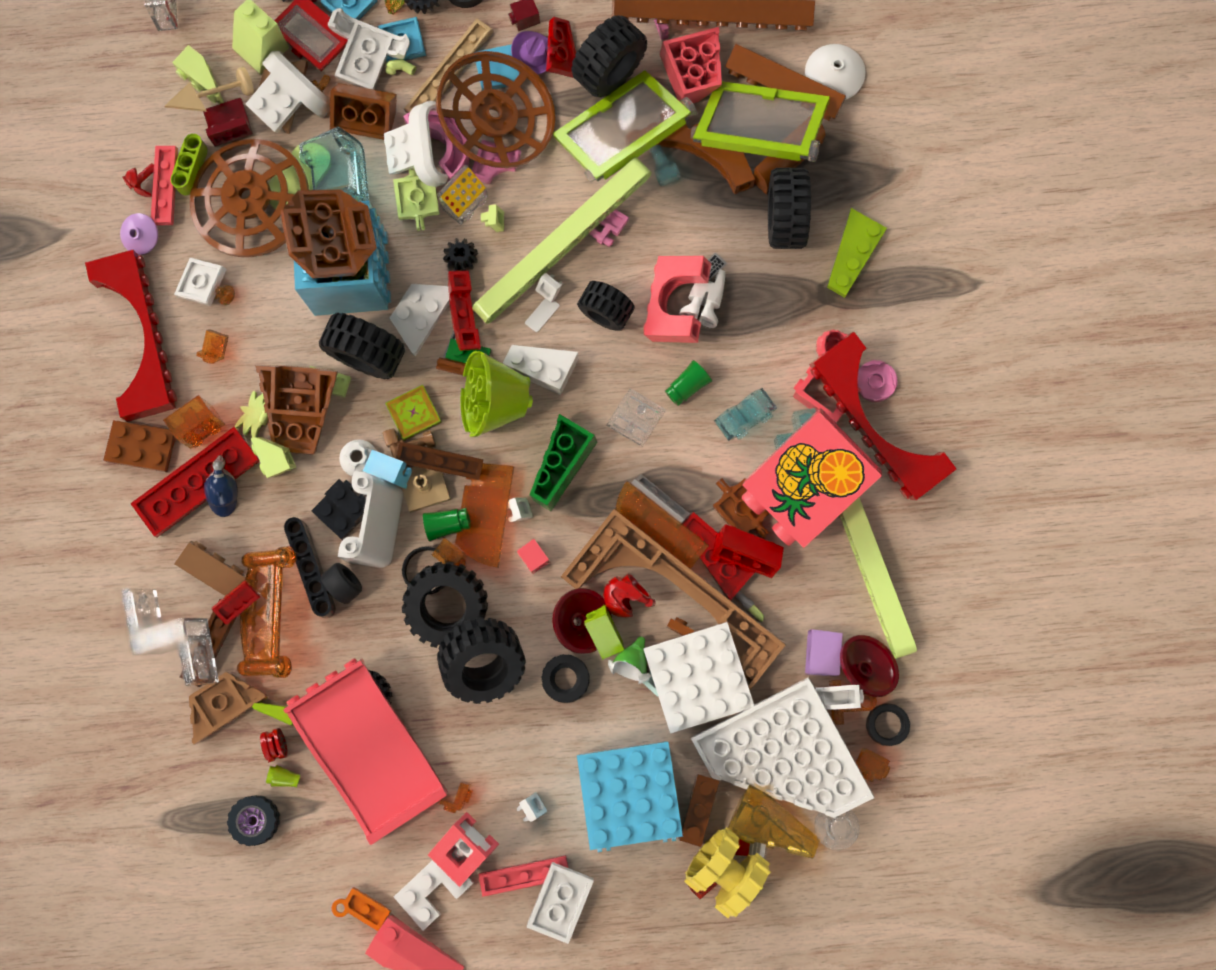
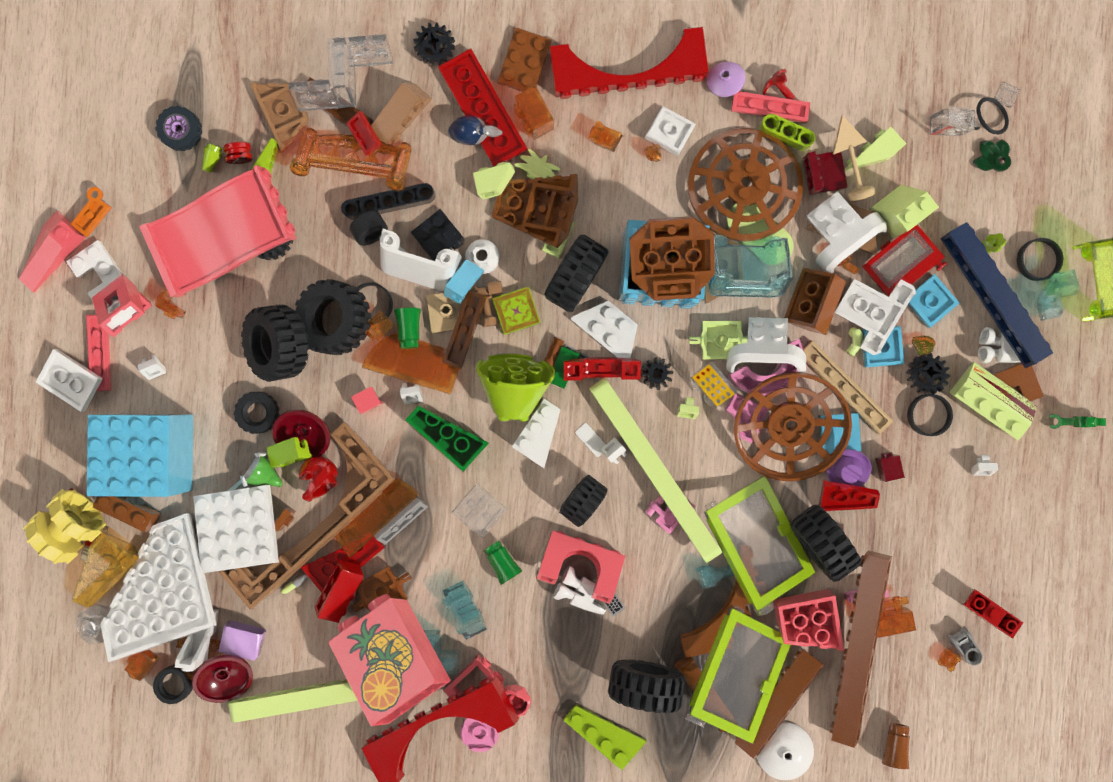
camera: 90 degrees right, 10 degrees up
none -> black gear [413,22,455,66]

